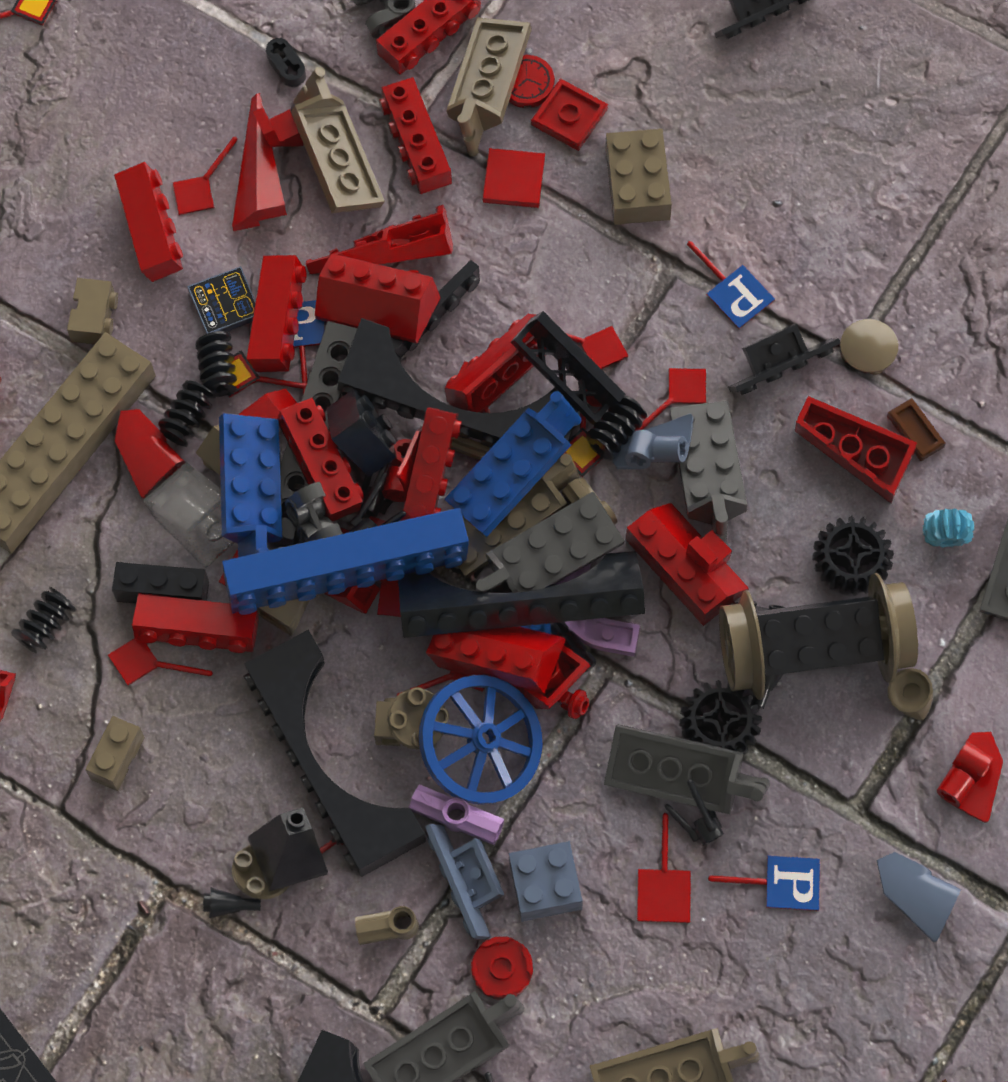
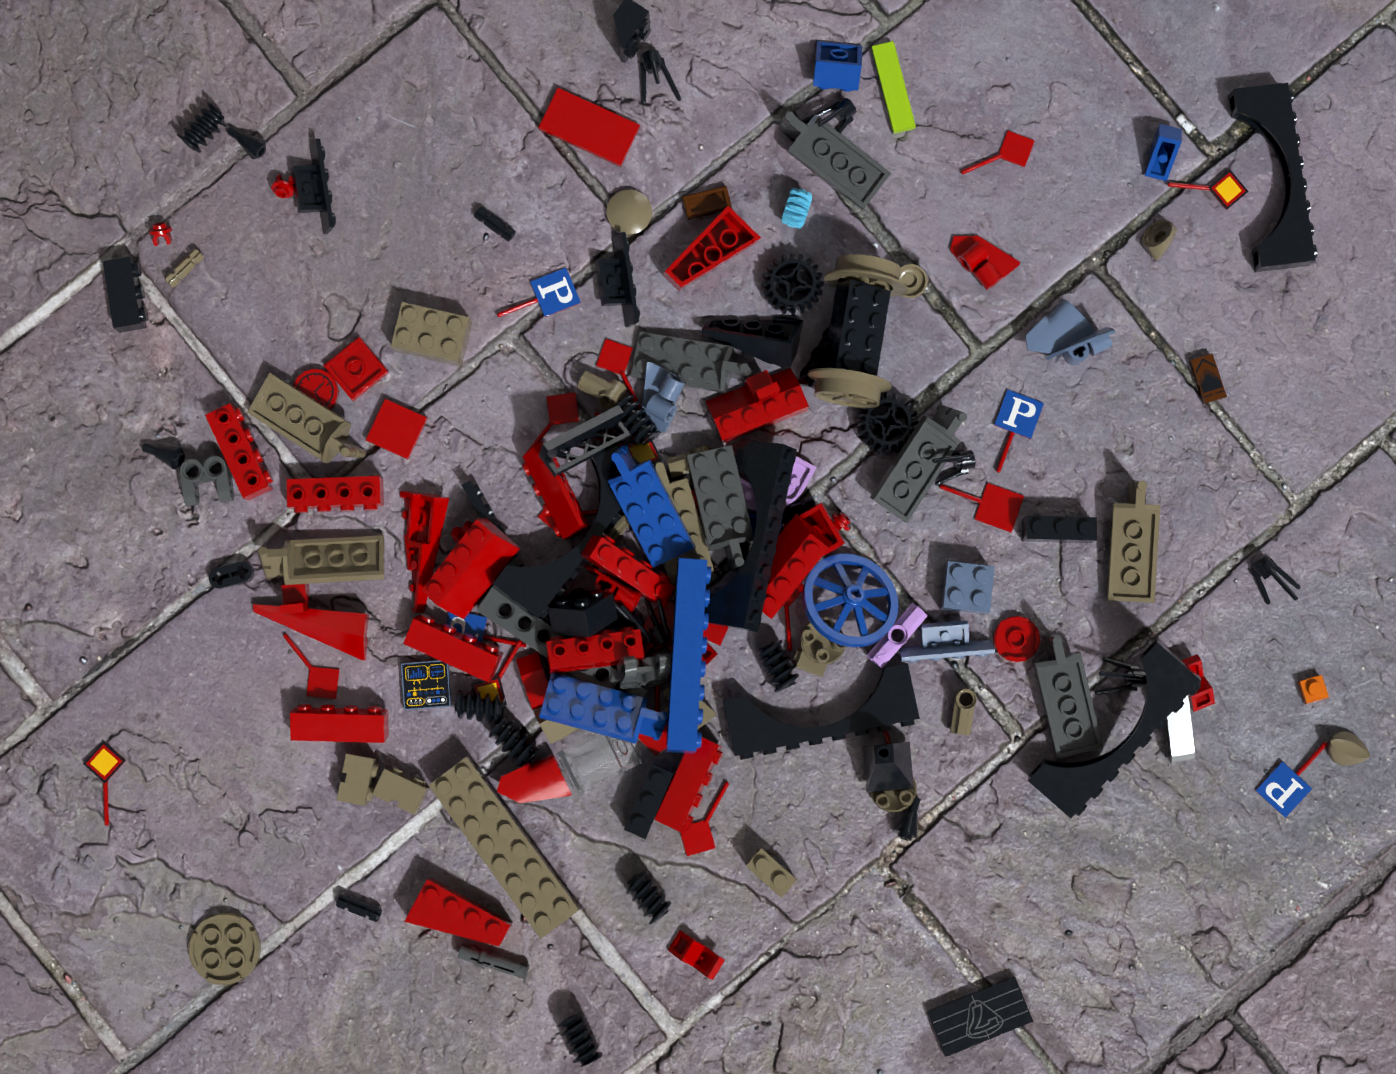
camera: 75 degrees left, 15 degrees up
none -> dark tan brick [336,753,380,806]
none -> black axle [474,207,516,242]
none -> red tile [538,88,640,167]
none -> dark tan piece [577,371,627,410]
none -> black wedge [702,316,803,367]
none -> black piece [757,640,799,693]
none -> black brick [1022,516,1097,543]
none -> sand blue panel [1046,327,1115,366]

